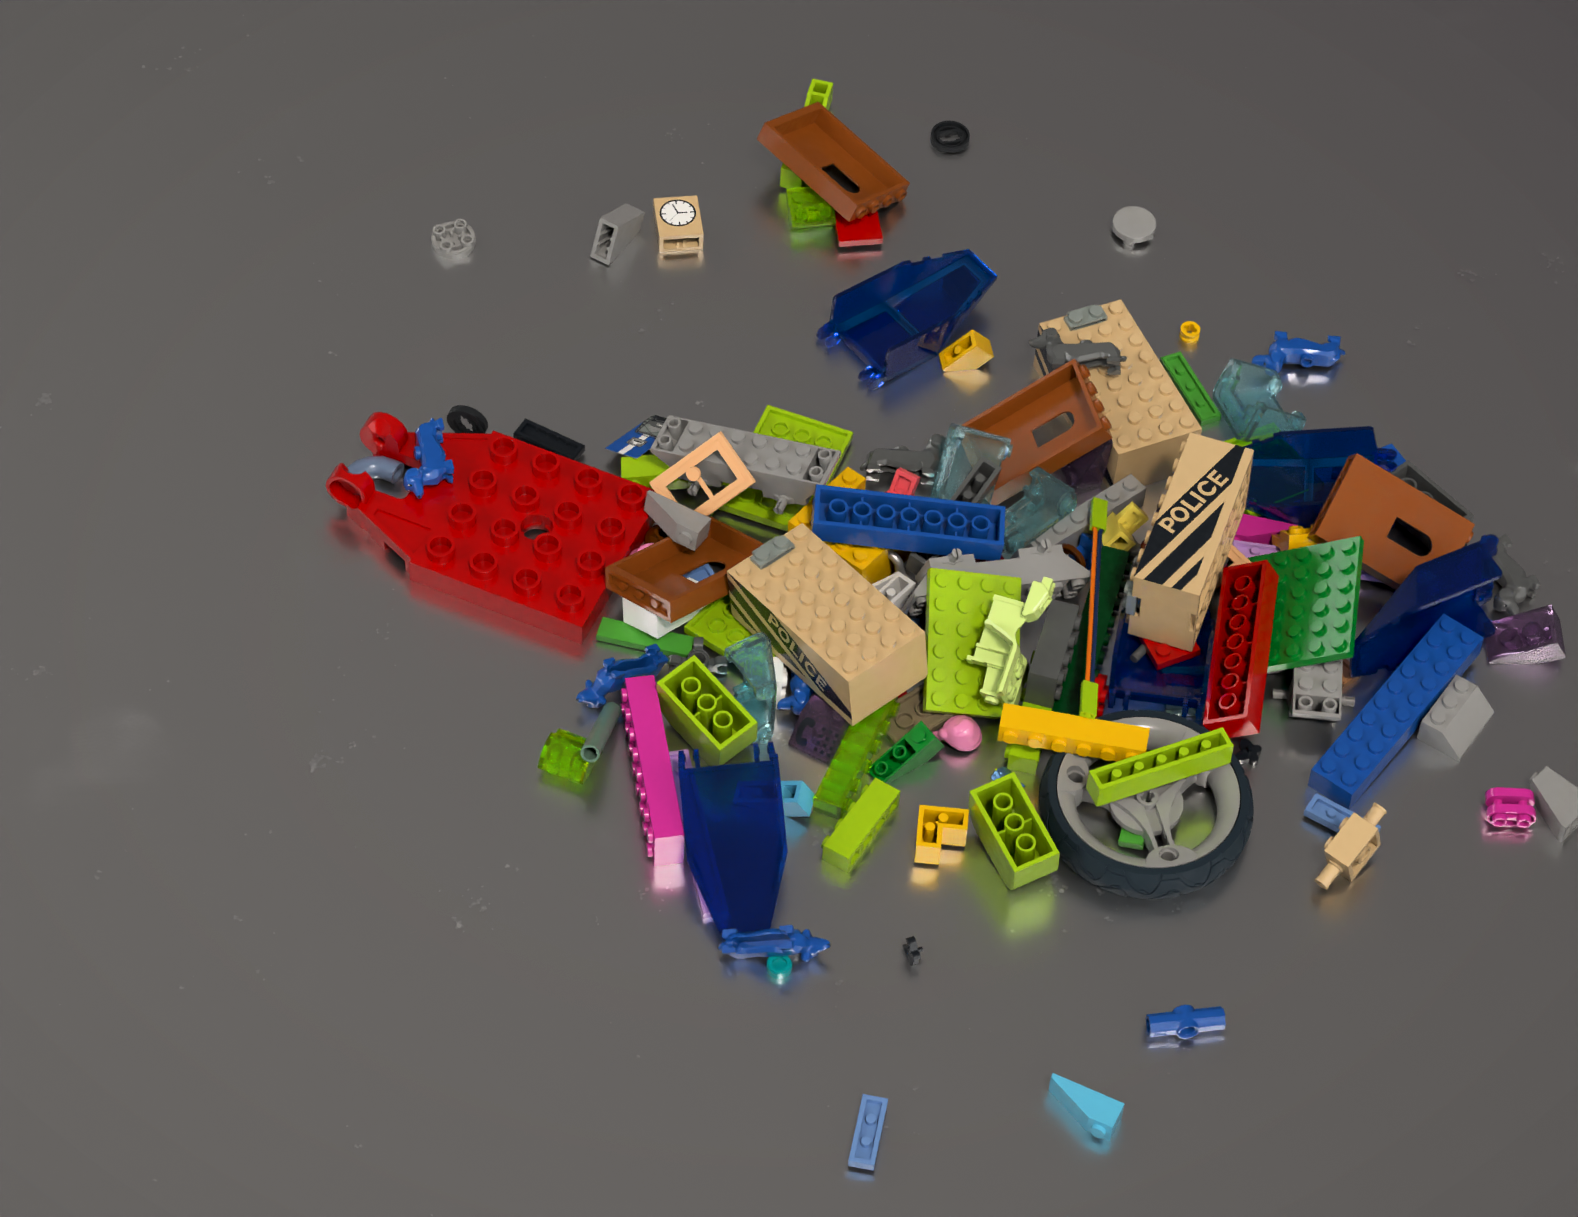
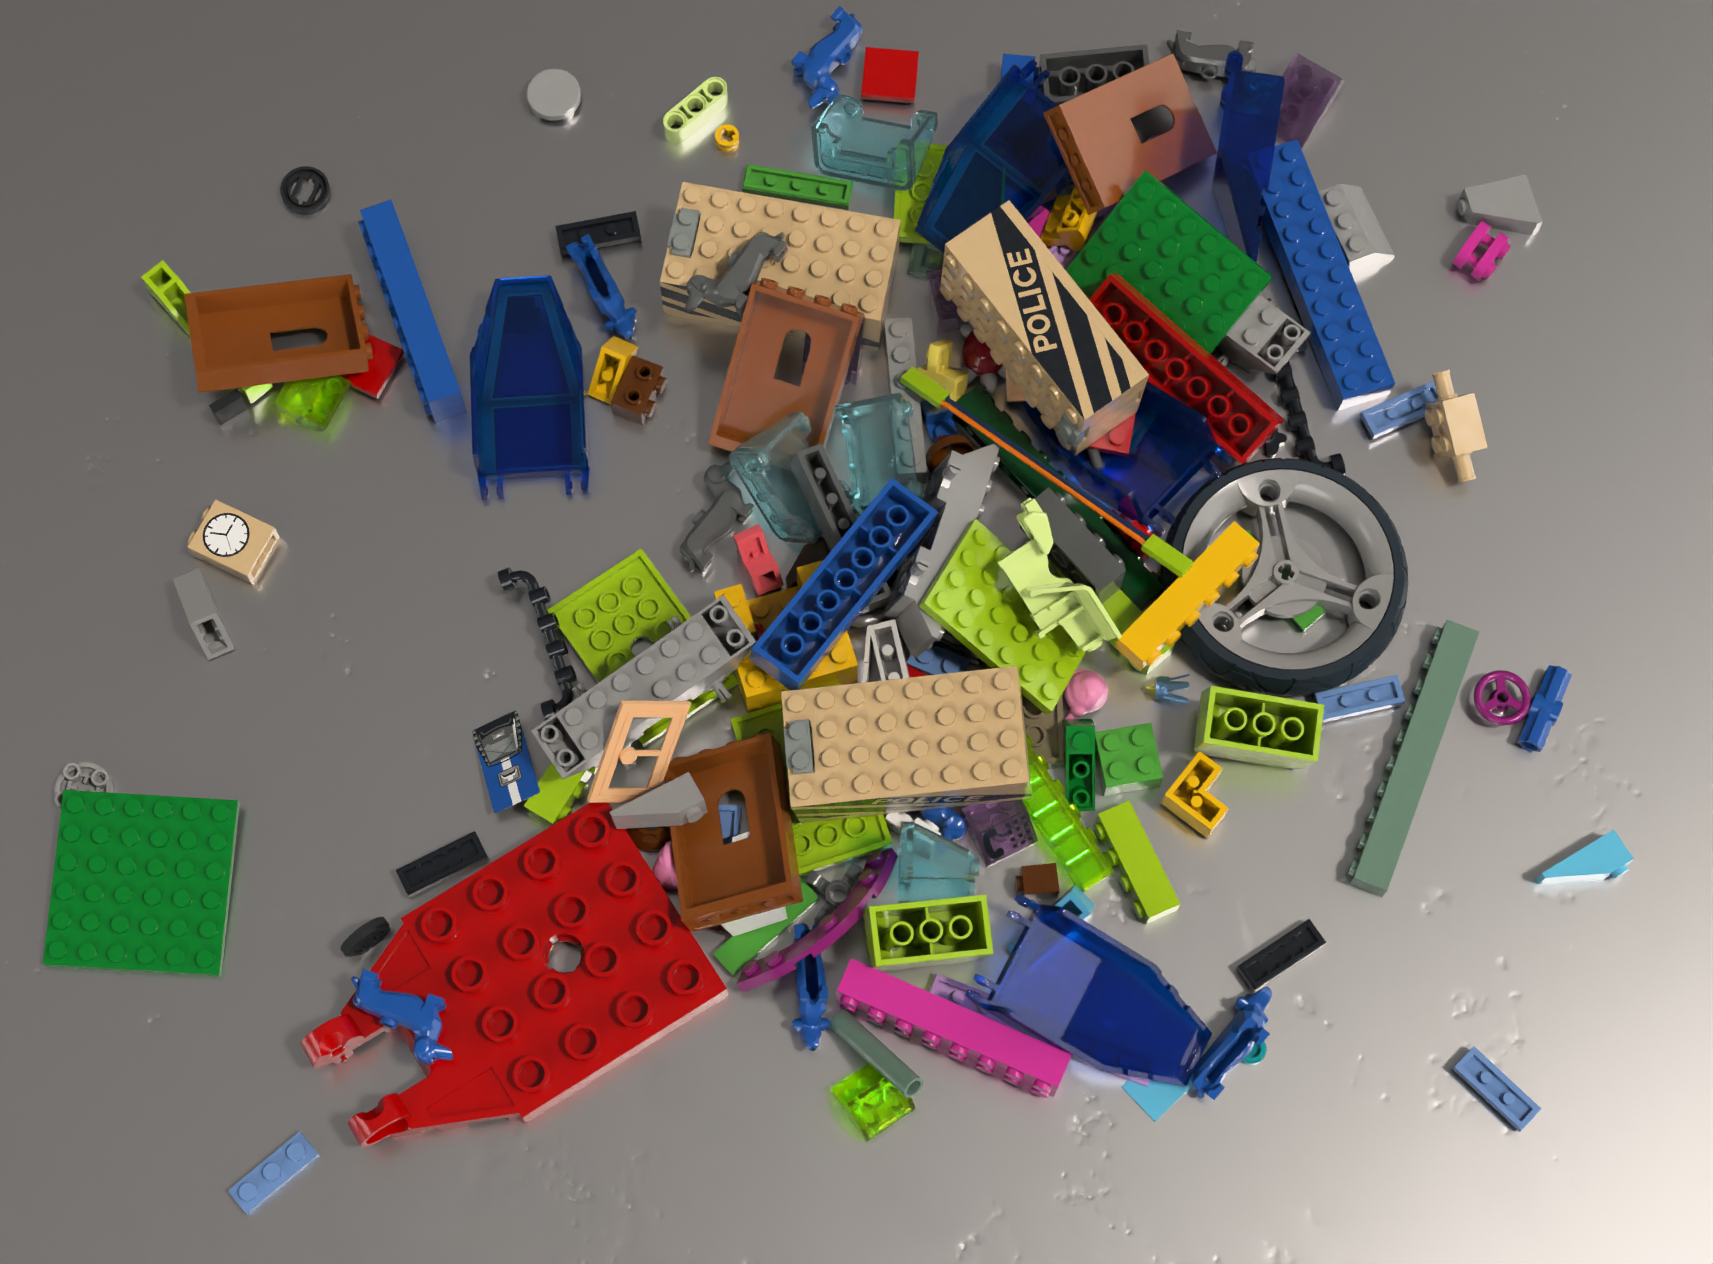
camera: 55 degrees left, 20 degrees up
sand blue cylinder [347,456,404,484] -> none
black piece [902,936,923,966] -> none
lime brick [1086,727,1234,807] -> none
none -> green plate [43,790,240,976]
none -> black piece [209,389,248,425]
none -> medium blue plate [228,1131,320,1215]
none -> blue brick [358,200,467,424]
none -> black bar [498,567,577,720]
none -> black plate [555,211,641,255]
none -> blue animal [566,234,637,340]
none -> reddish brown brick [611,355,667,425]
none -> yellowish green beam [663,77,728,144]
none -> magenta plate [736,848,898,992]
none -> red tile [861,47,919,103]
none -> reddish brown brick [1015,863,1060,901]
none -> bright green brick [1095,723,1163,796]
none -> medium azure window [1122,1049,1194,1122]
none -> black plate [1237,919,1327,992]
none -> black bar [1273,340,1346,475]
none -> medium blue plate [1313,675,1405,723]
none -> sand green brick [1348,620,1479,897]
none -> magenta piece [1474,670,1531,726]

